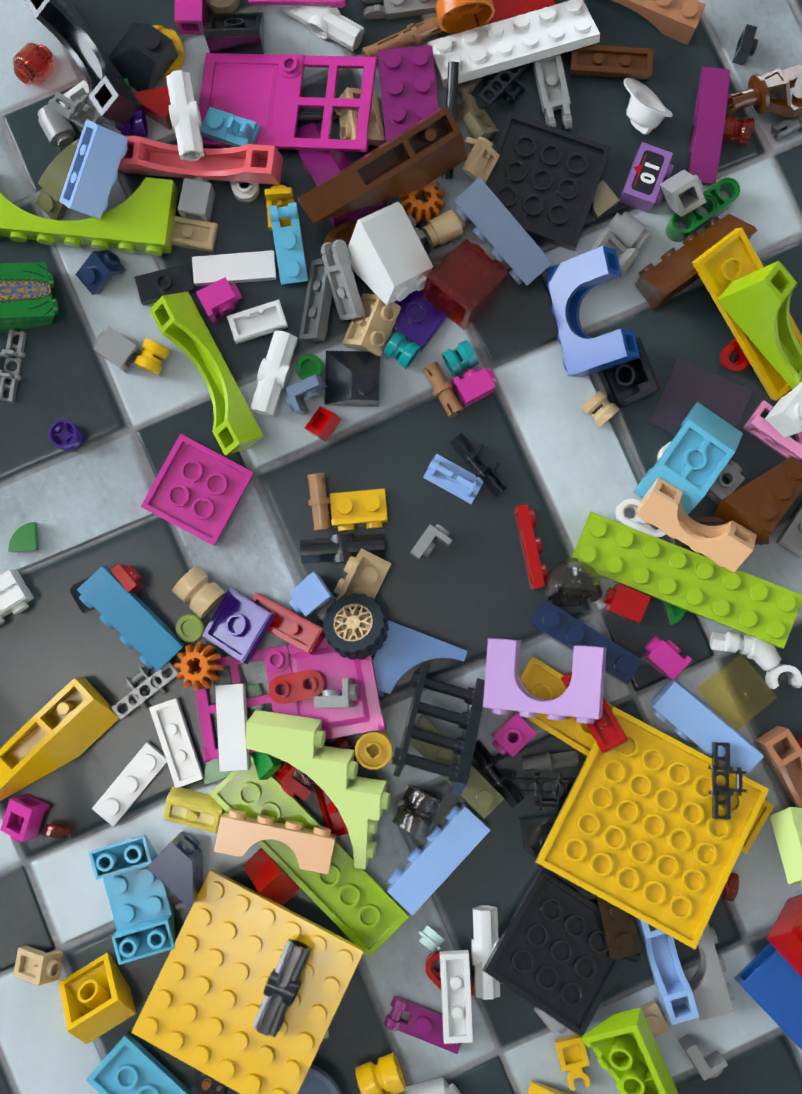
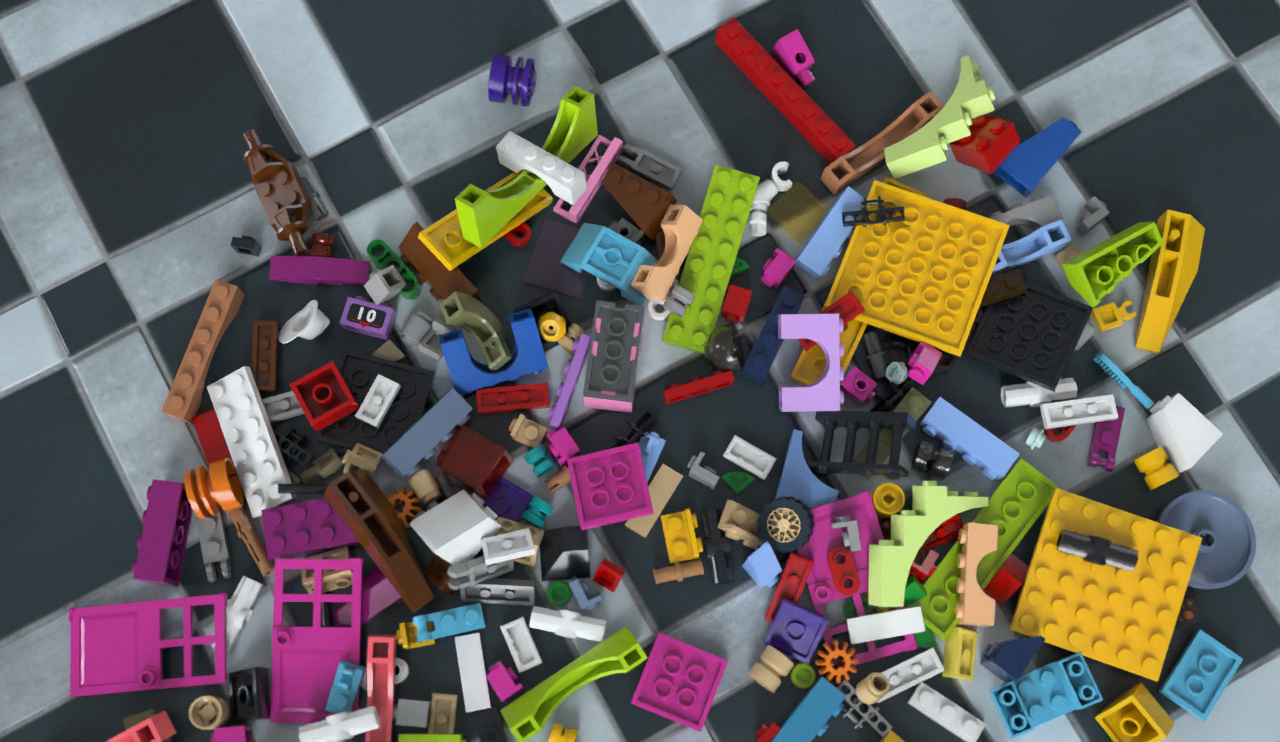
camera: 95 degrees left, 10 degrees down
none -> red brick [289,361,360,432]
none -> white plate [355,374,401,428]
none -> olive arch [439,291,512,370]
none -> red plate [476,382,550,415]
none -> white plate [480,528,535,565]
none -> tan bracket [509,414,548,449]
none -> yellow plate [537,312,566,342]
none -> medium lavender plate [548,333,591,428]
none -> dark pink plate [567,443,654,530]
none -> dark grey piece [583,300,645,413]
none -> tan tile [625,464,683,538]
none -> light grey wheel [663,285,695,318]
none -> green tile [721,471,755,496]
none -> white plate [723,435,777,480]
none -> tan brick [856,672,890,704]
none -> light aqua plate [886,362,908,385]
none -> dark pink brick [907,341,942,385]
none -> medium azure piece [1094,351,1154,409]

